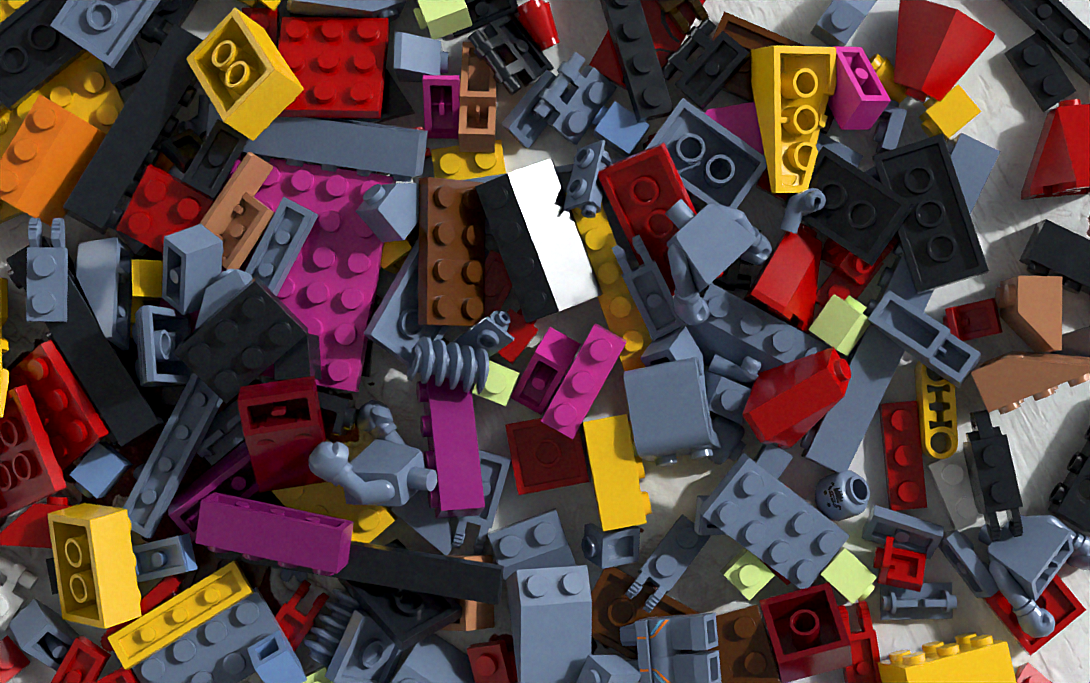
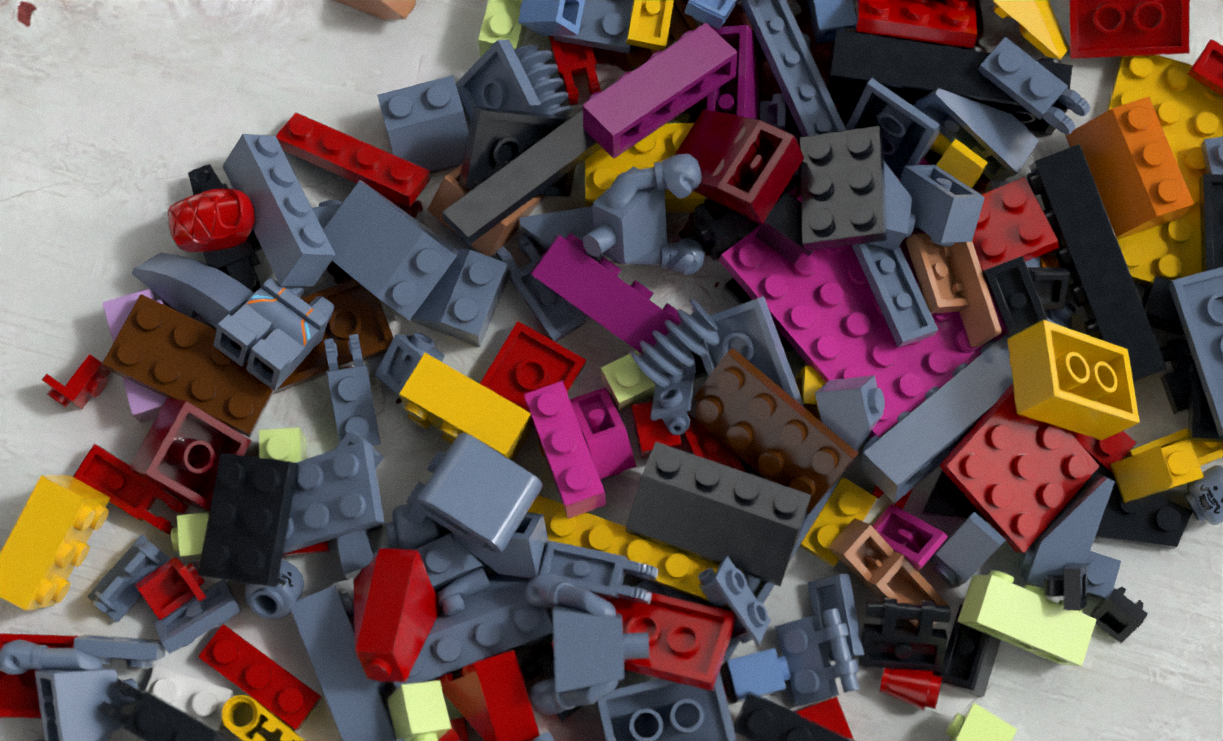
camera: 130 degrees right, 10 degrees down
none -> black plate [198,453,299,587]

